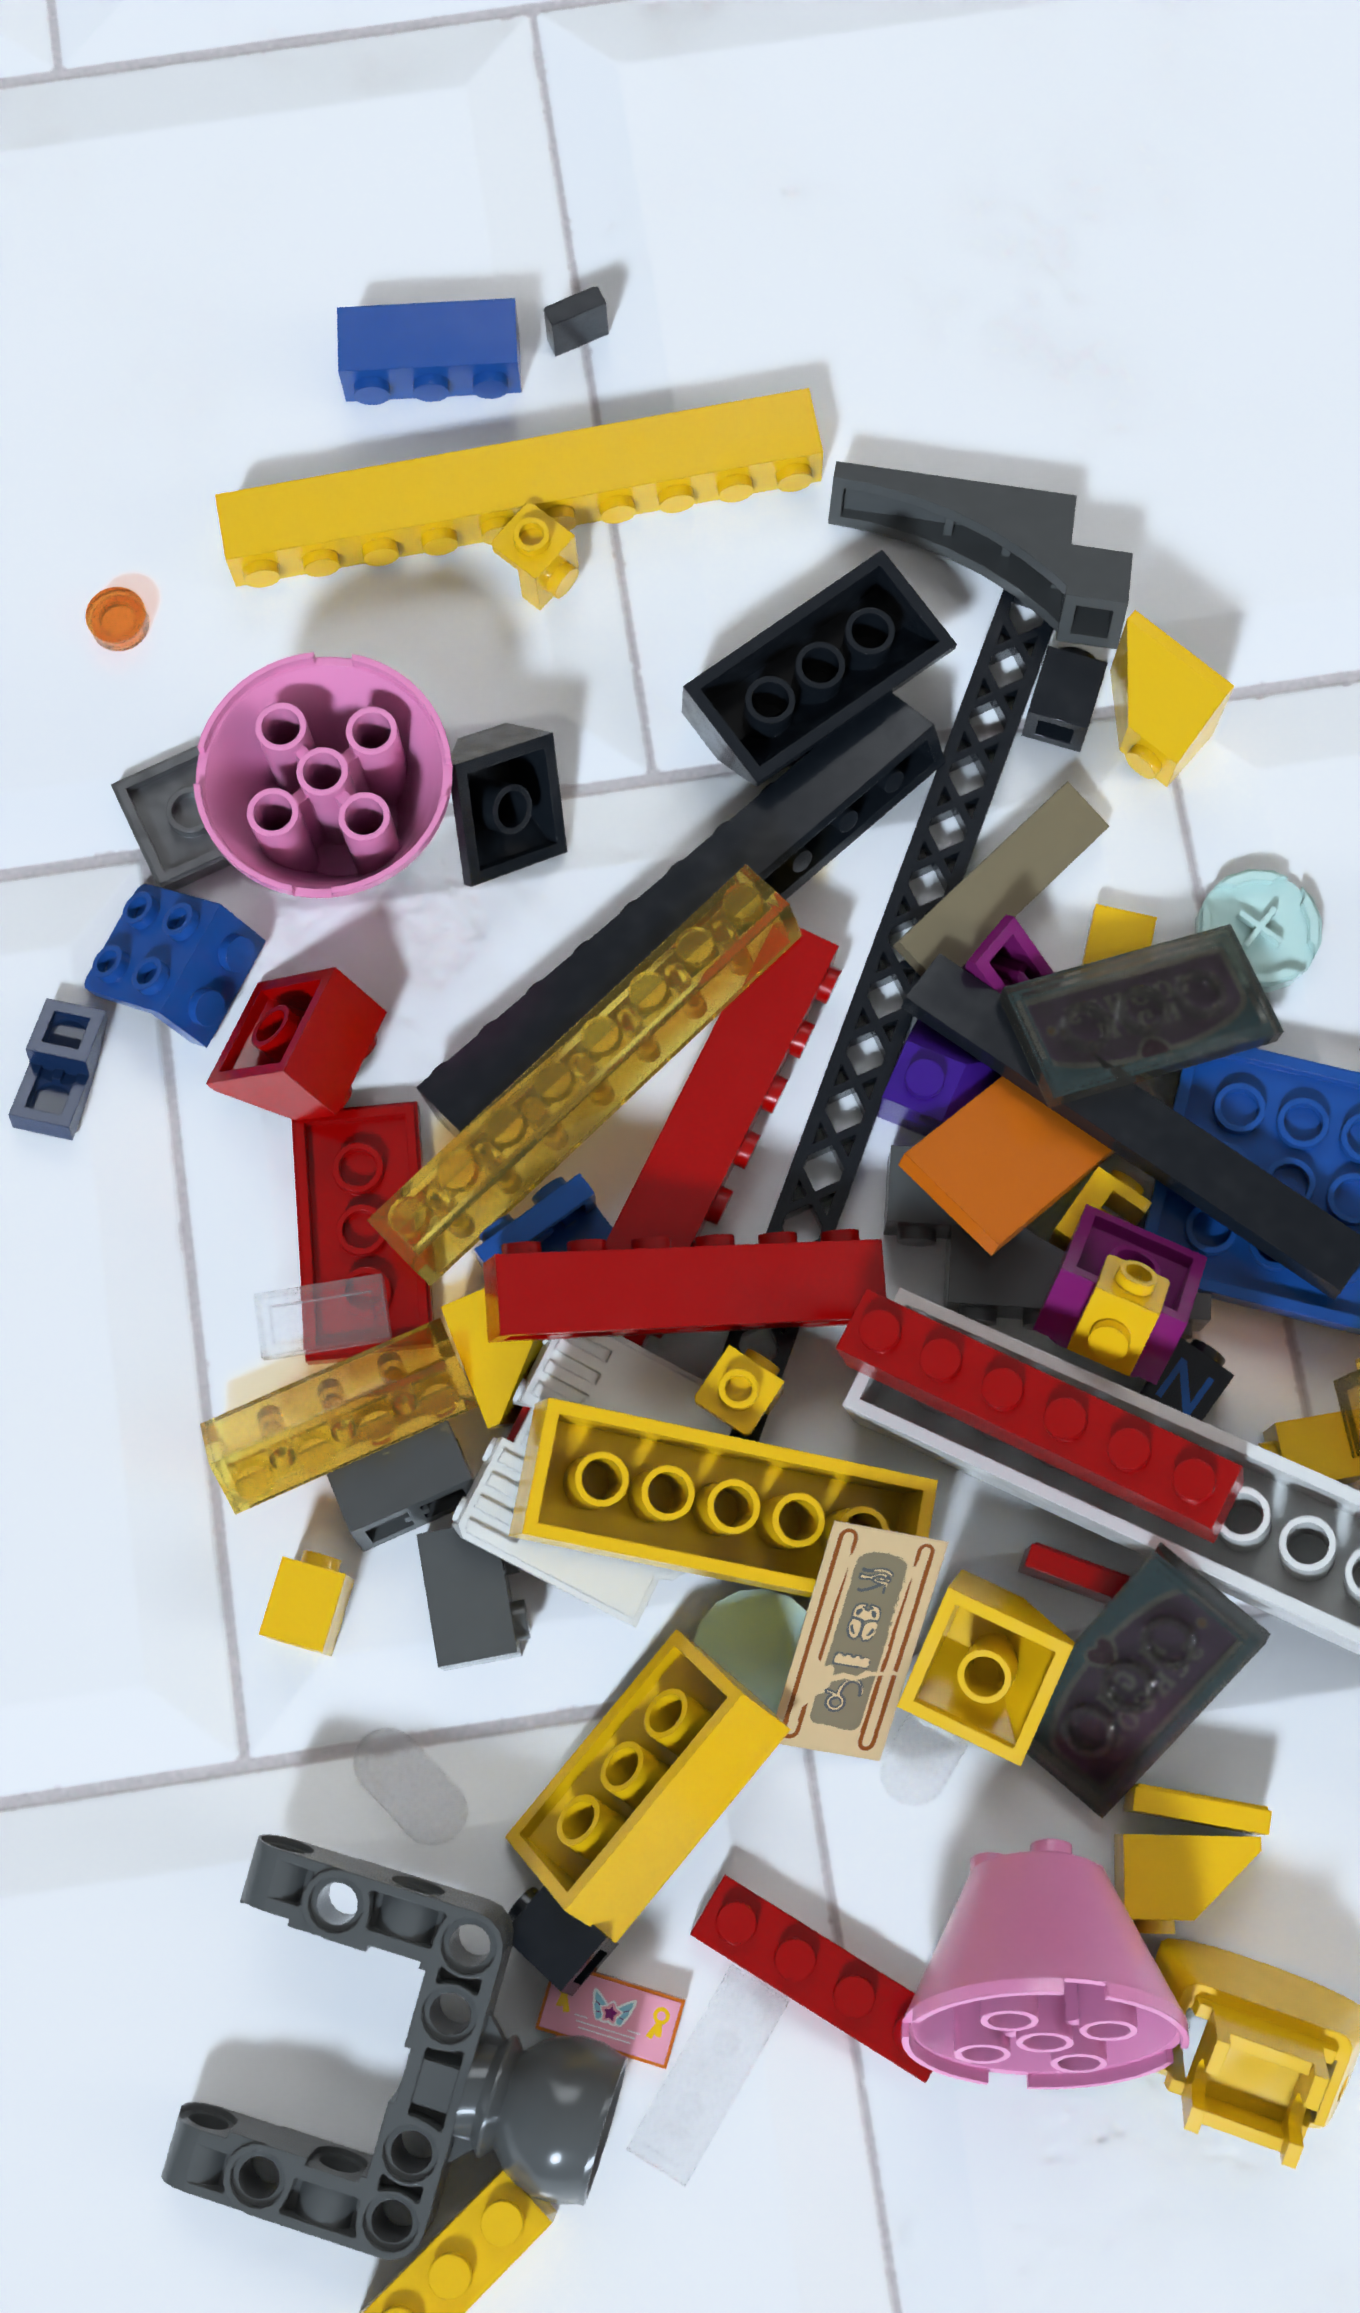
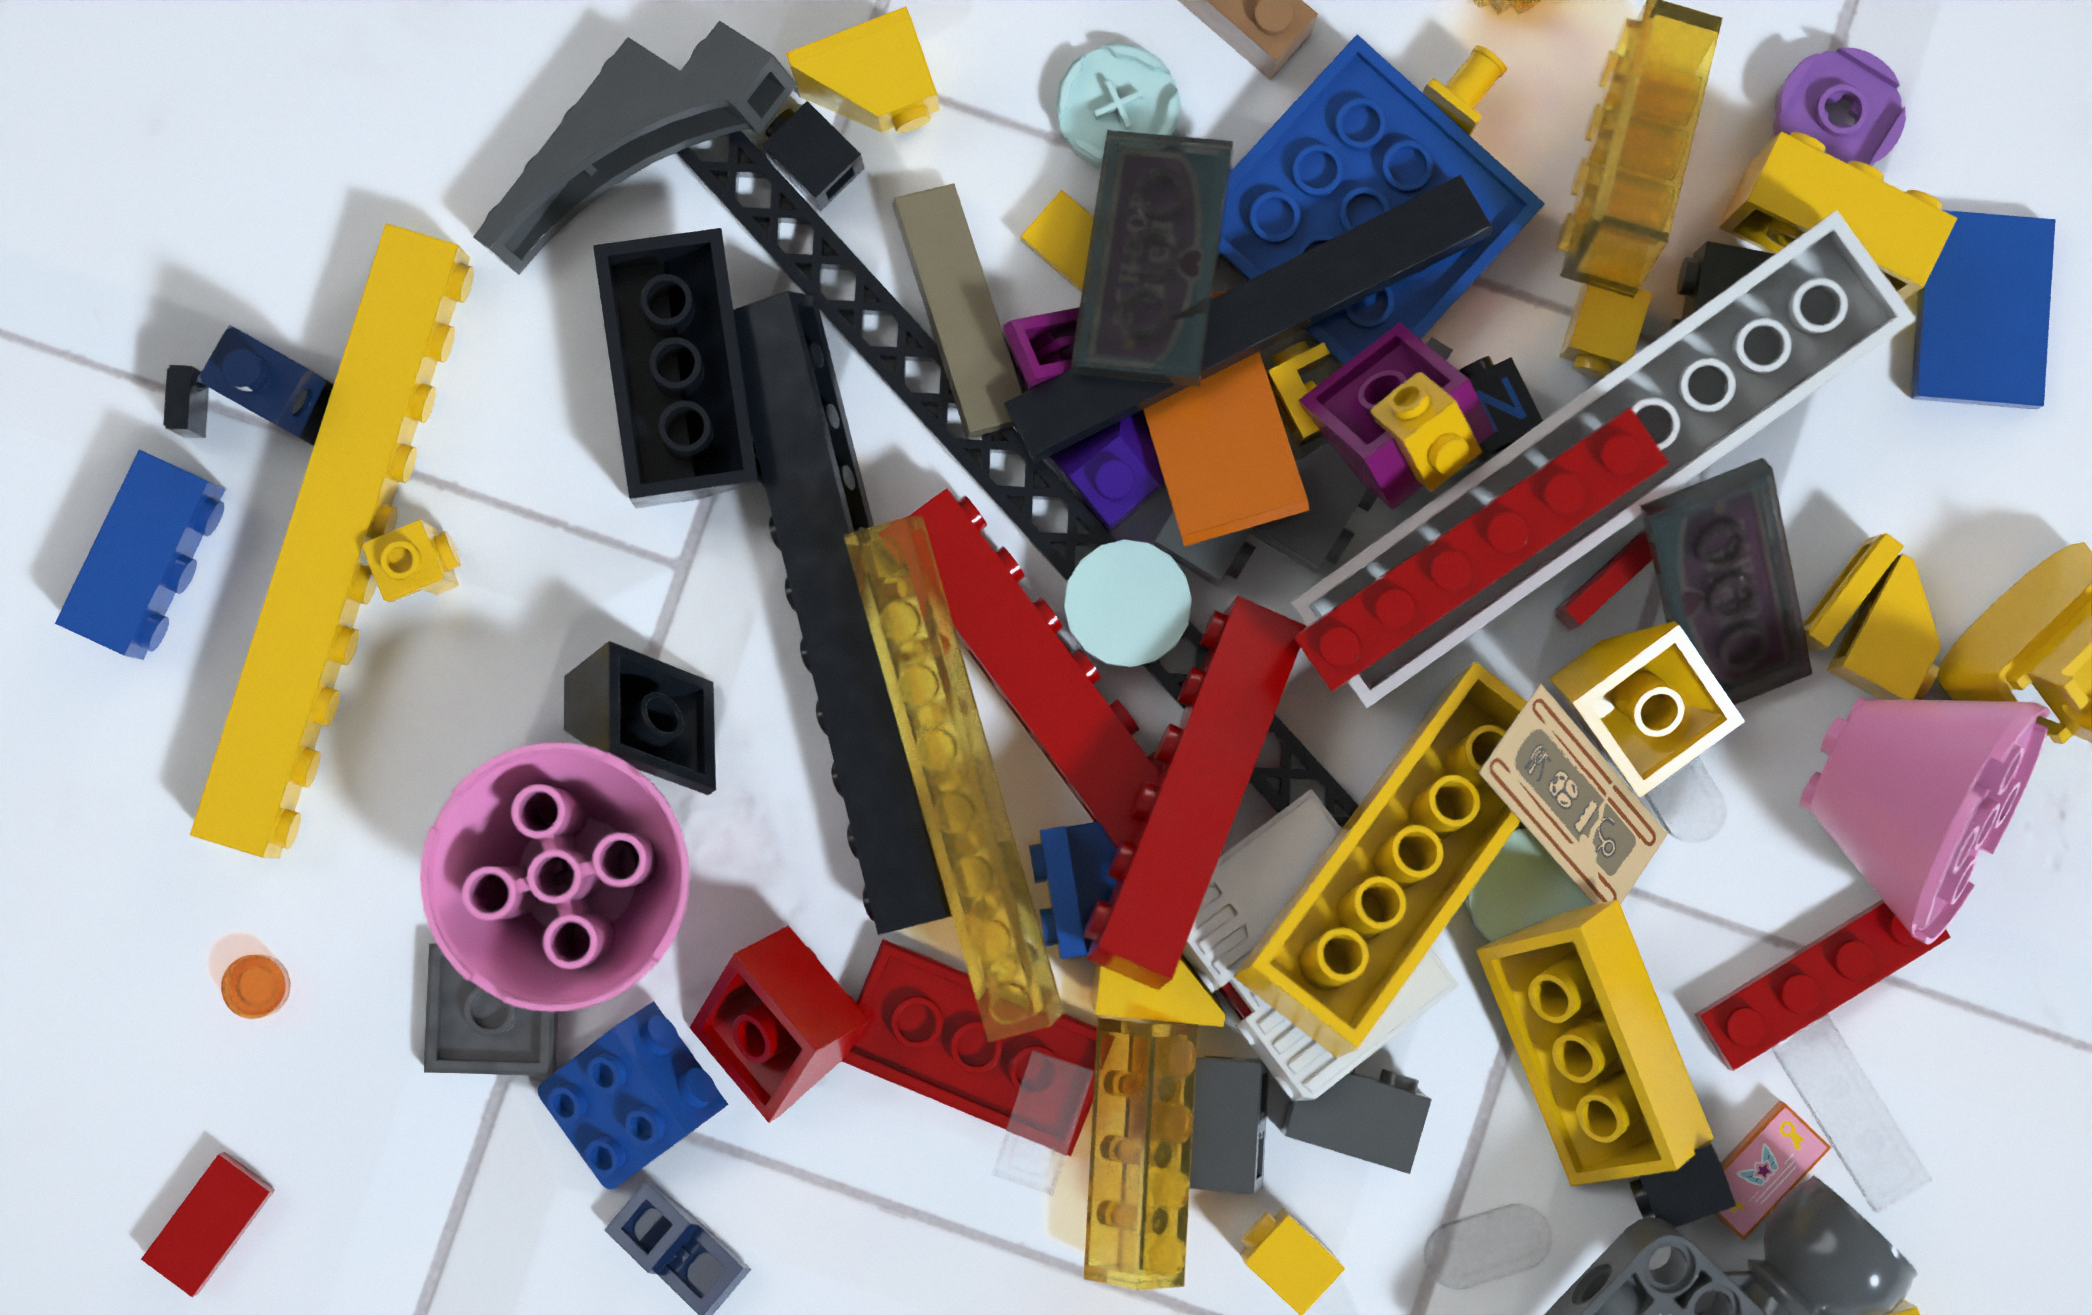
camera: 65 degrees left, 10 degrees up
yellow bracket [695,1345,785,1436] -> none
none -> dark blue torso [197,325,334,446]
none -> light aqua tile [1064,539,1192,668]

